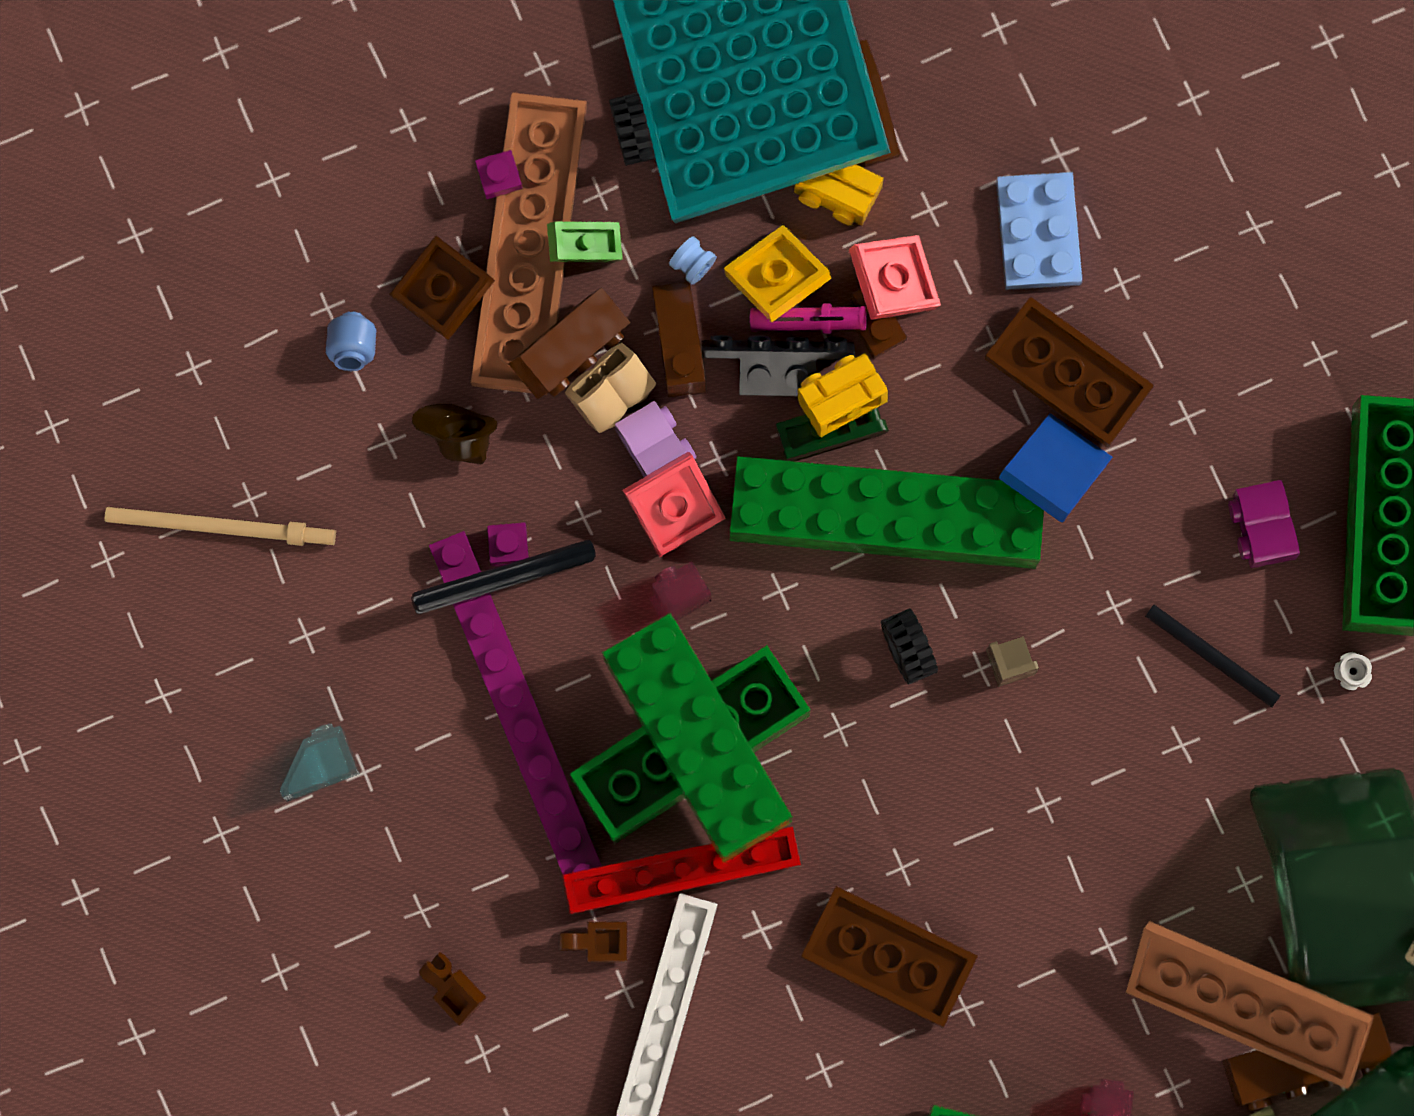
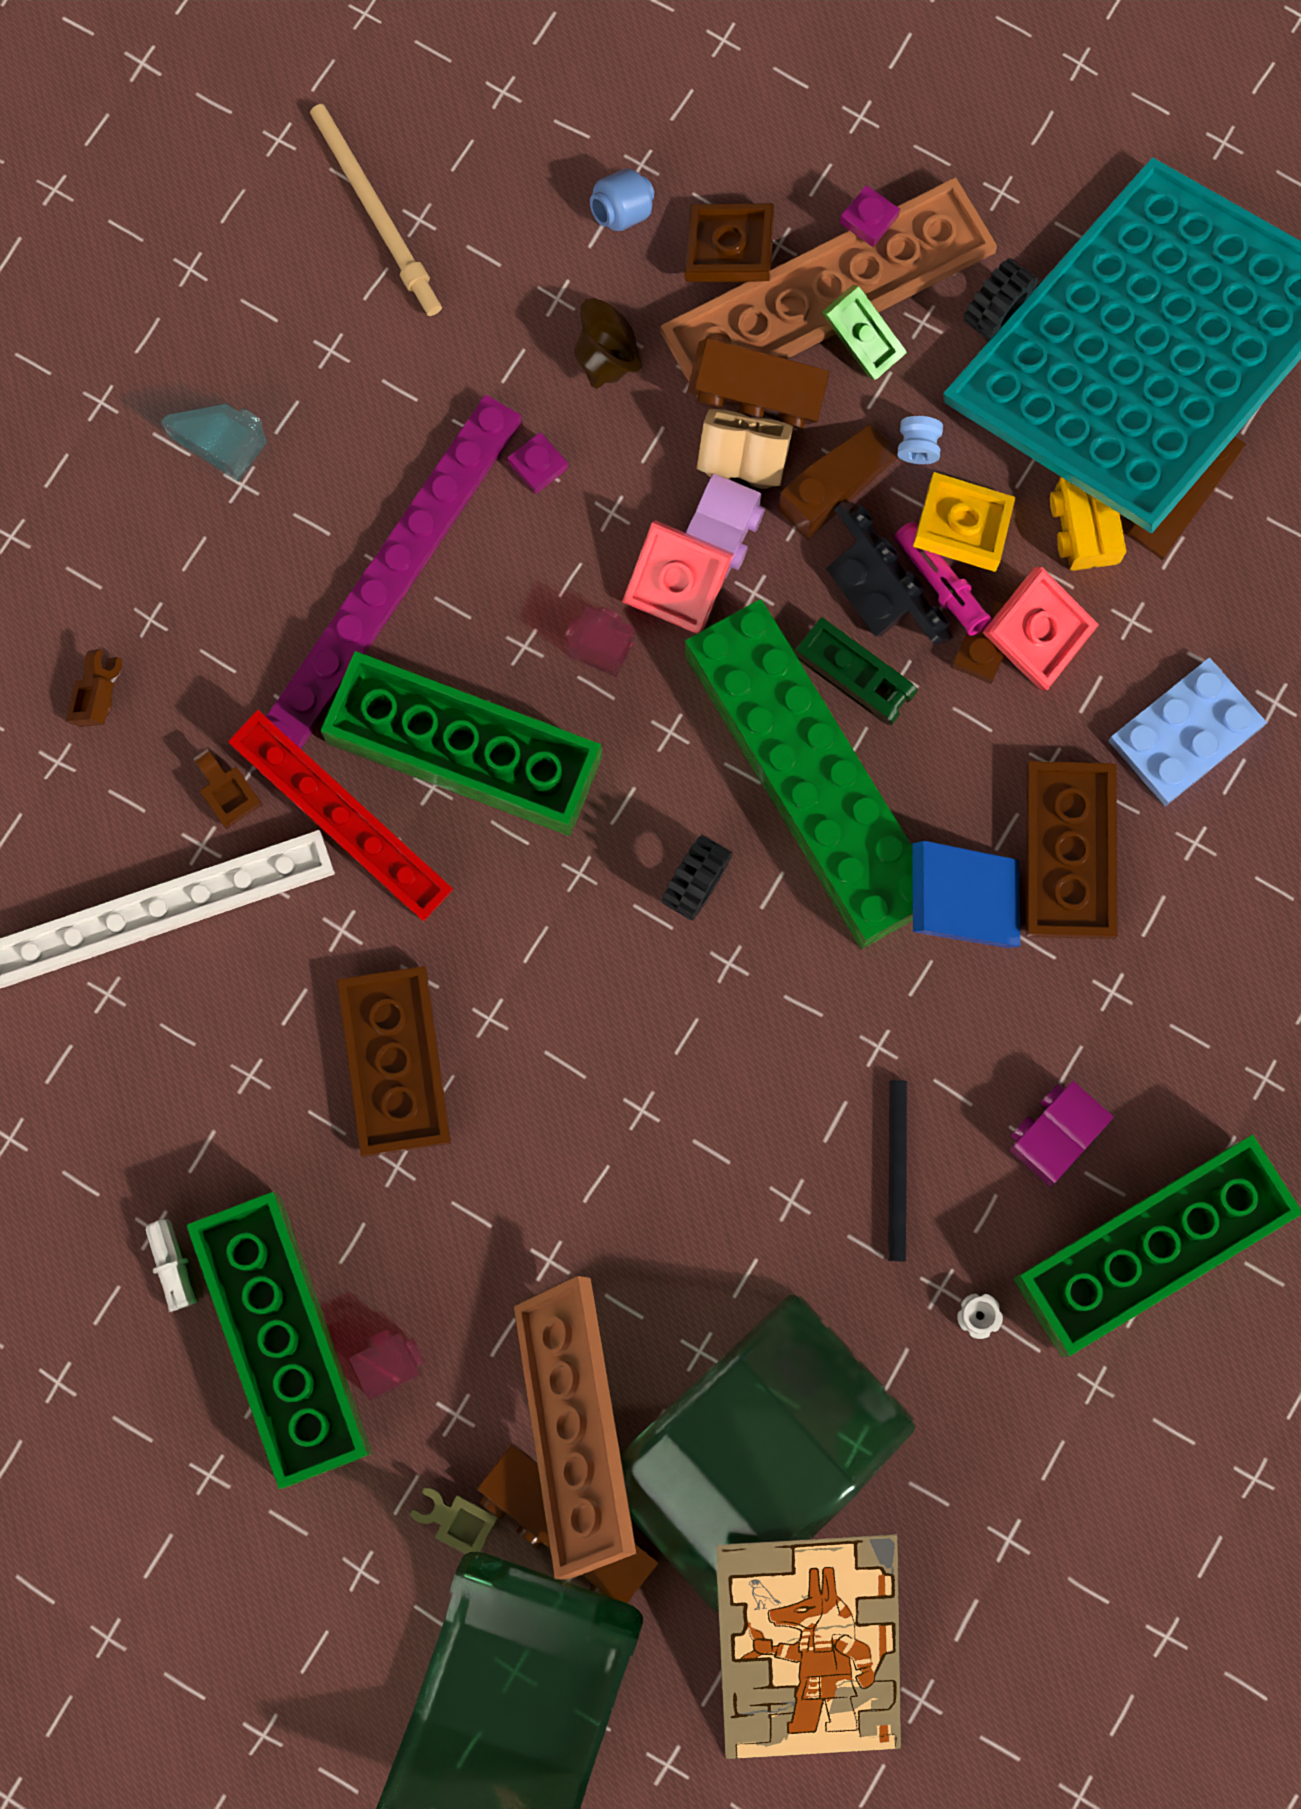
camera: 55 degrees right, 0 degrees up
black axle [411,540,596,614] -> none
green brick [602,613,793,863] -> none
yellow brick [798,353,888,437] -> none
dark tan panel [986,636,1039,687] -> none

